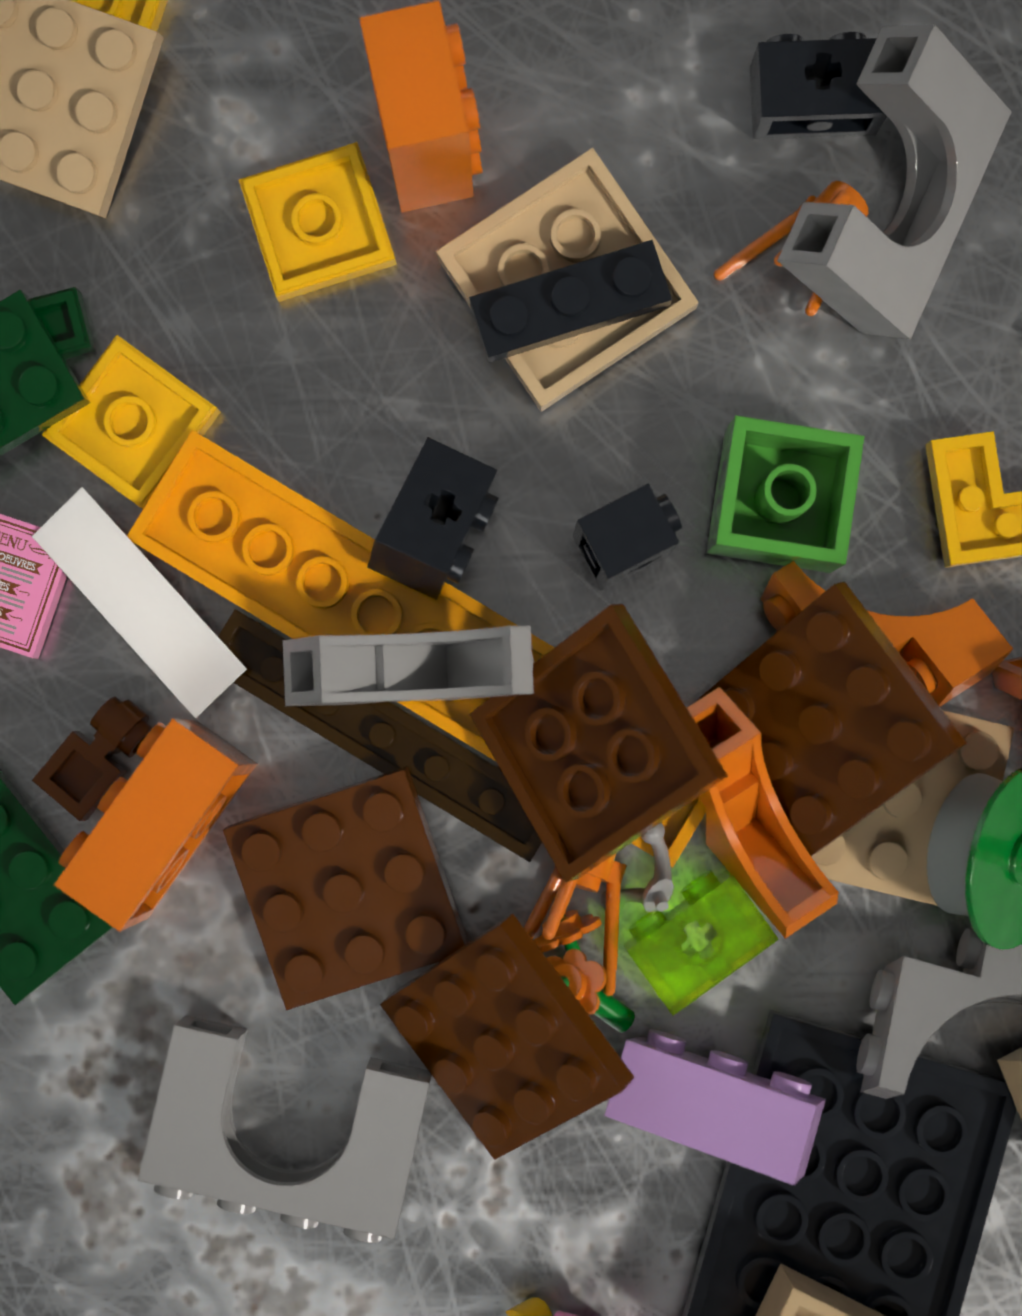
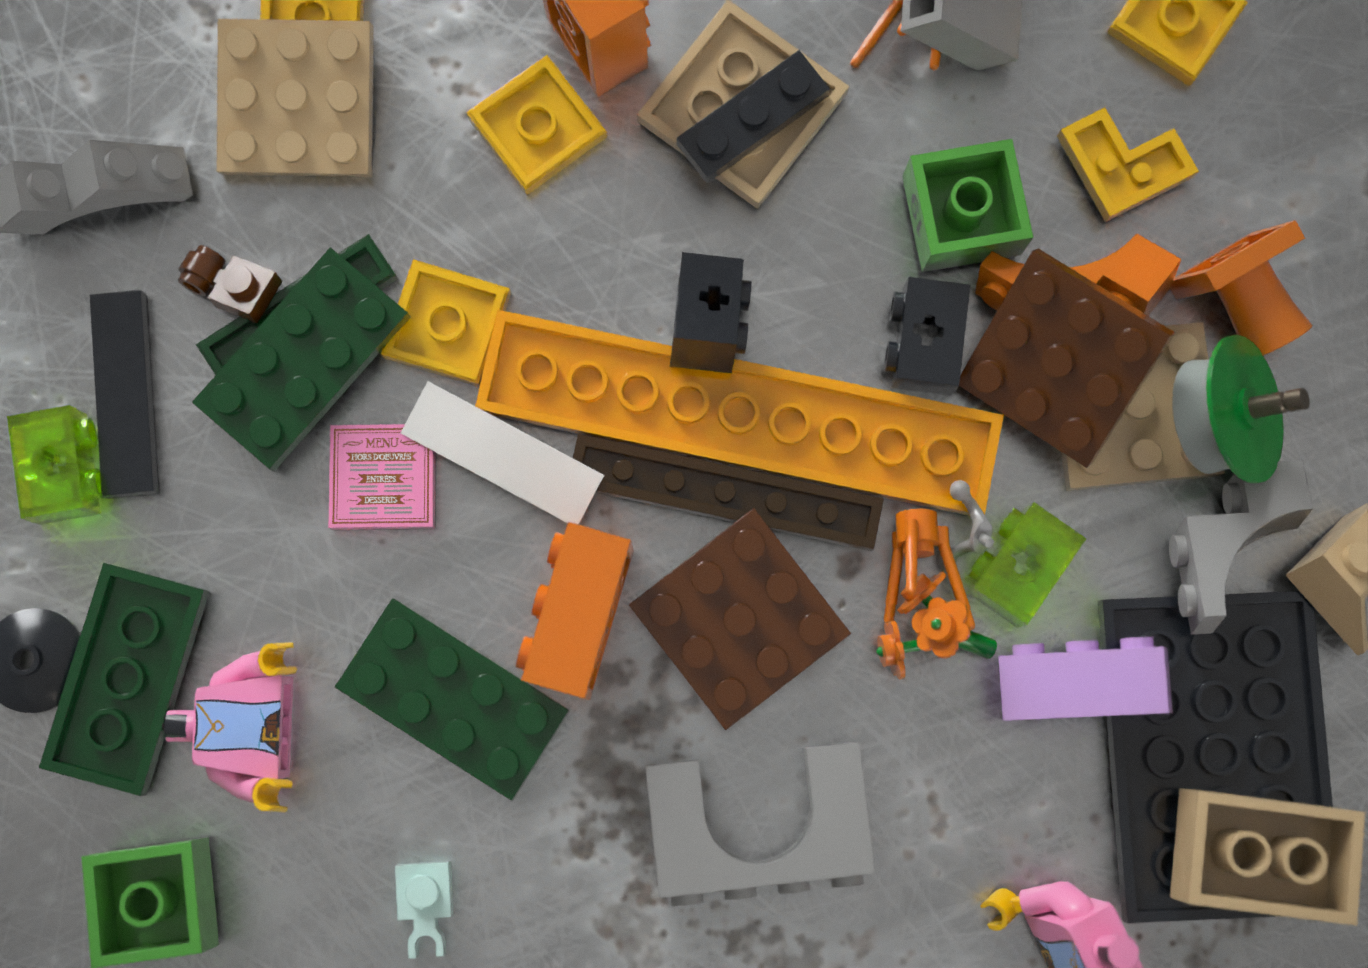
camera: 20 degrees left, 5 degrees down
reddish brown plate [32,696,153,821] -> none
light grey arch [283,626,534,706] -> none
reddish brown plate [380,913,635,1160] -> none
reddish brown plate [469,604,728,883] -> none
black brick [573,483,682,591] -> none
orange arch [687,687,839,939] -> none
none -> black brick [884,277,971,396]

